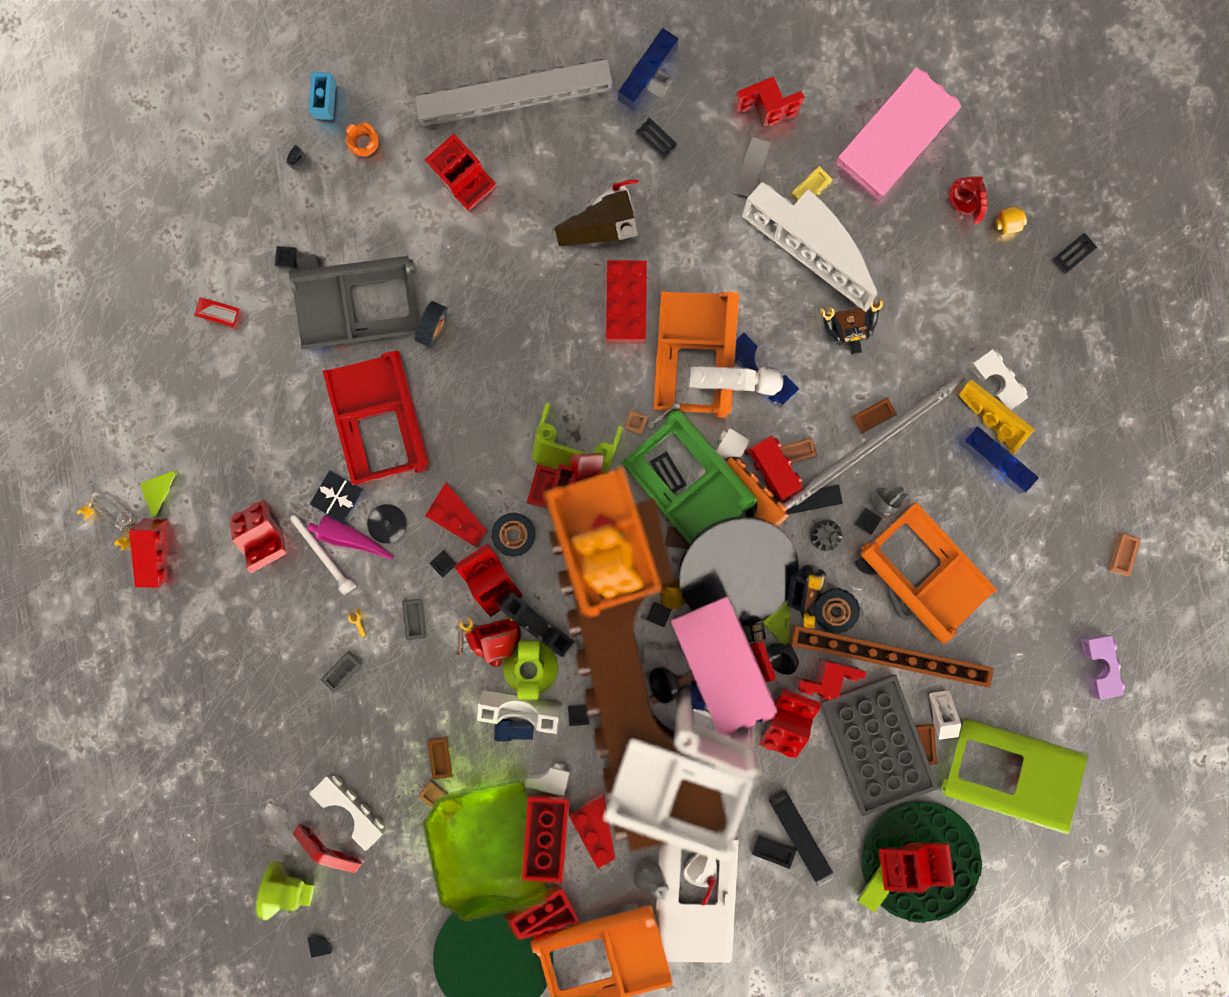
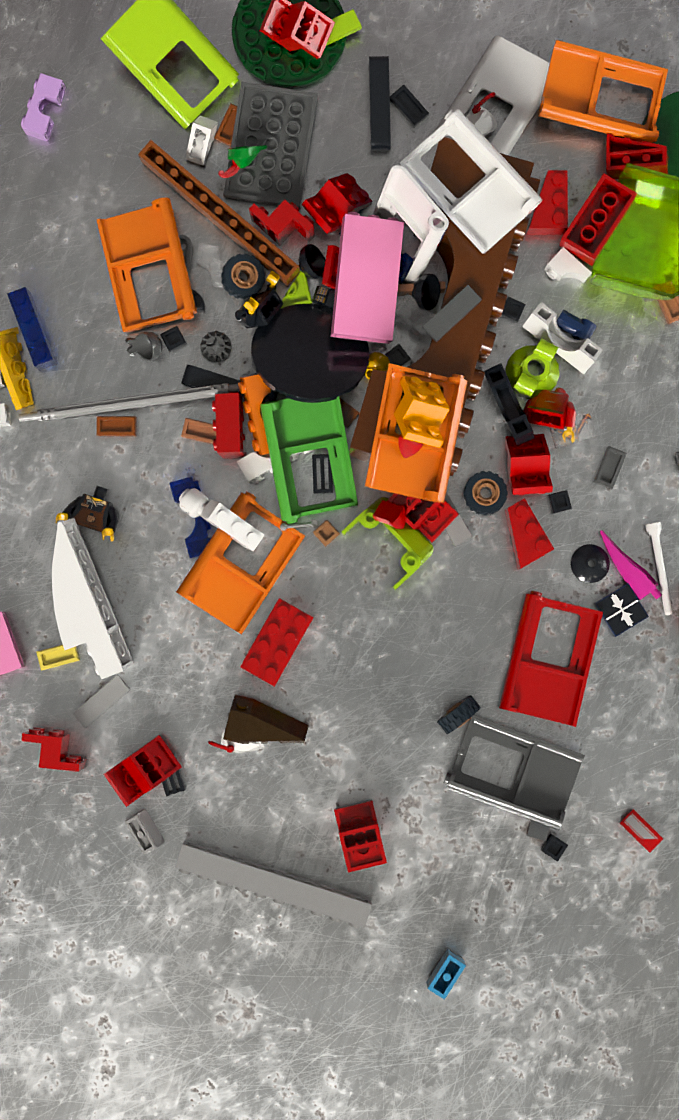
camera: 155 degrees left, 0 degrees up
black tile [286,145,305,169] -> none
orange piece [345,122,379,157] -> none
yellow hand [348,608,366,637] -> none
dark orange tile [427,736,453,780] -> none
clear blue arch [618,28,679,111] -> none
dark grey piece [634,861,669,899] -> none
none -> red bracket [103,735,182,807]
none -> green piece [218,145,268,178]
none -> dark grey tile [423,285,482,343]

